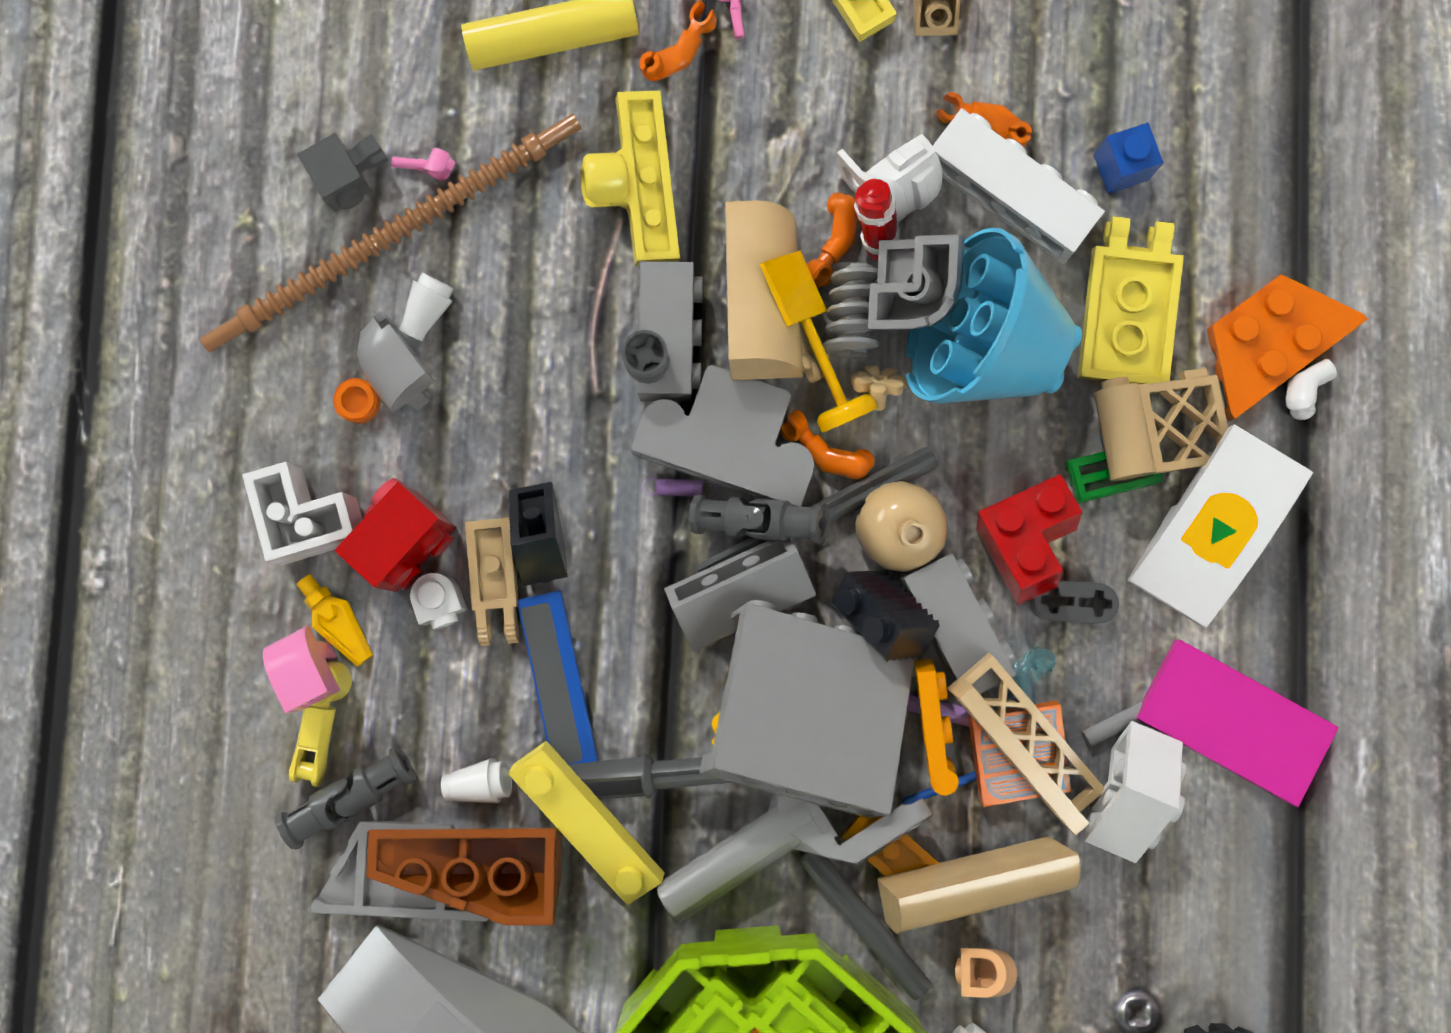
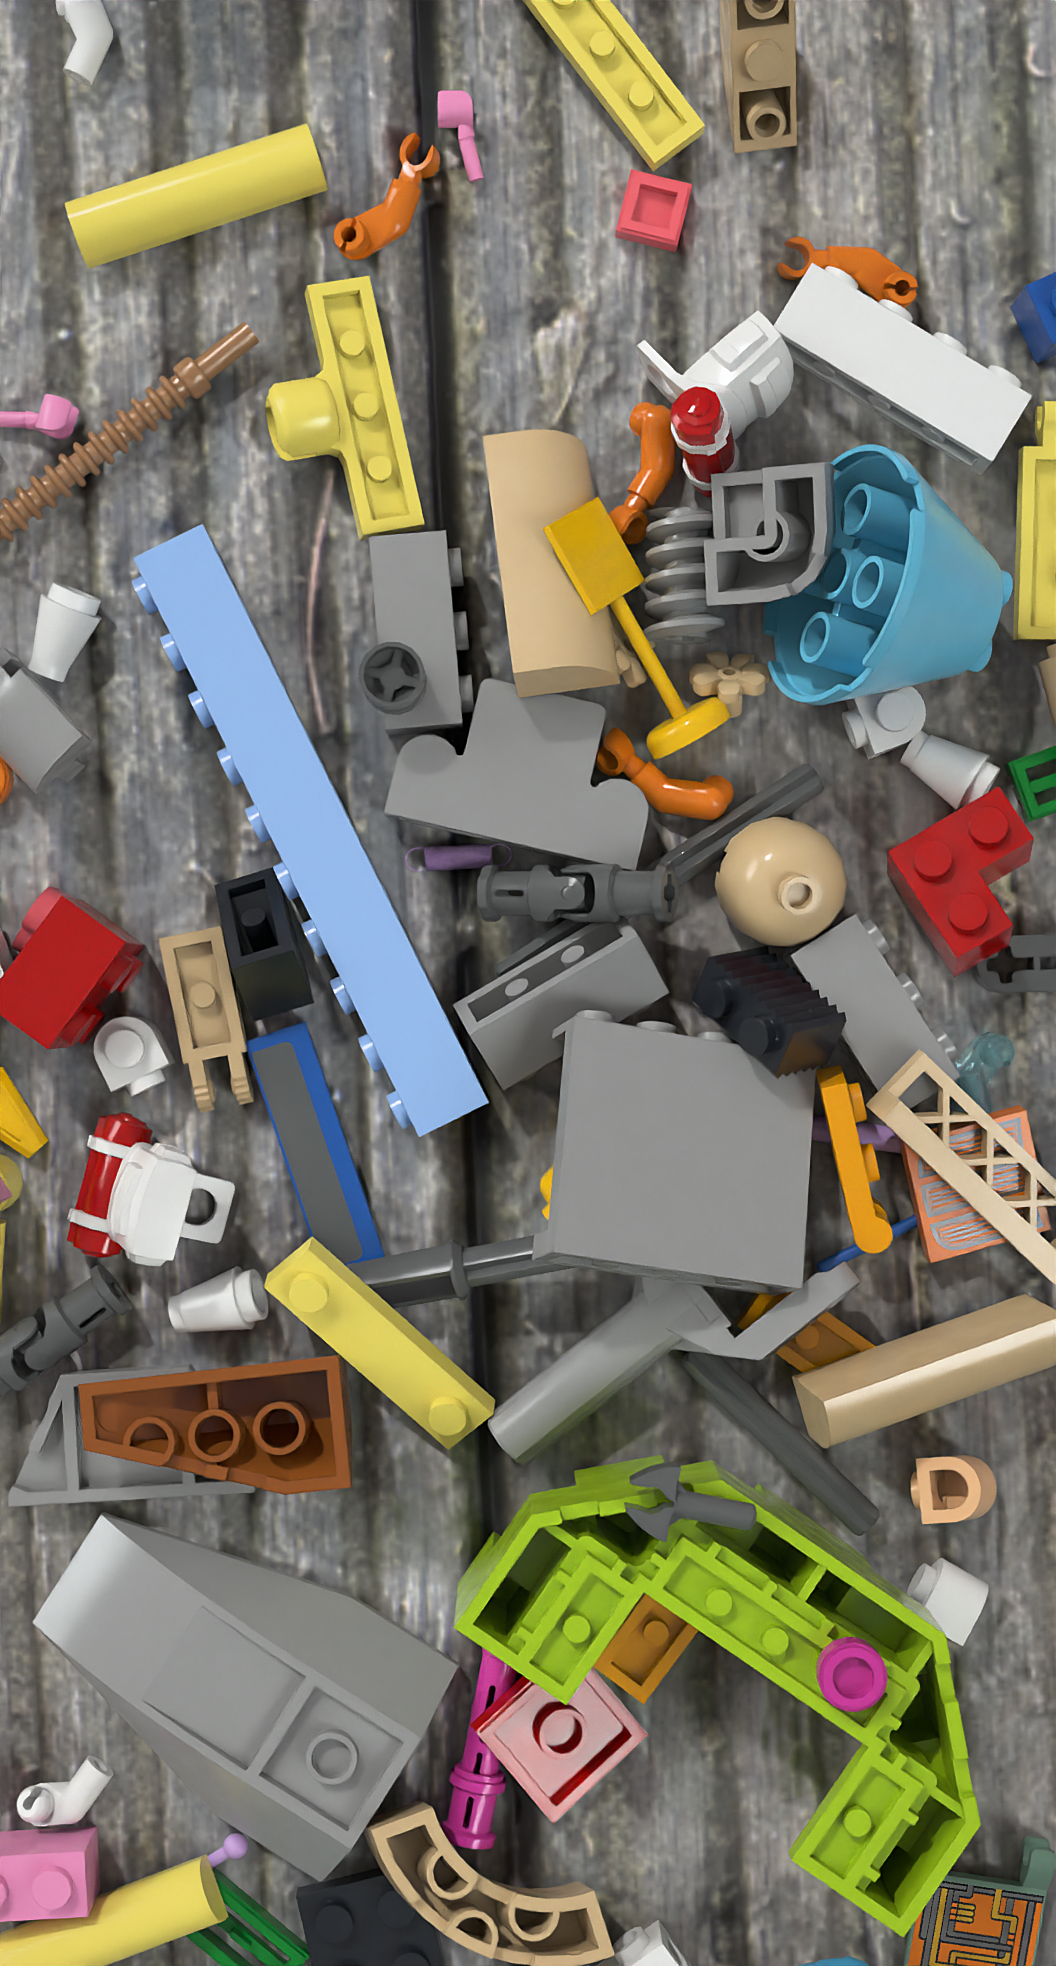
camera: 10 degrees left, 5 degrees up
none -> white piece [67,1112,235,1267]
none -> light blue brick [131,524,489,1137]
none -> coral tile [615,169,692,252]
none -> dark grey bar [624,1462,757,1542]
none -> white plate [842,686,926,759]
none -> white cone [900,731,1000,810]

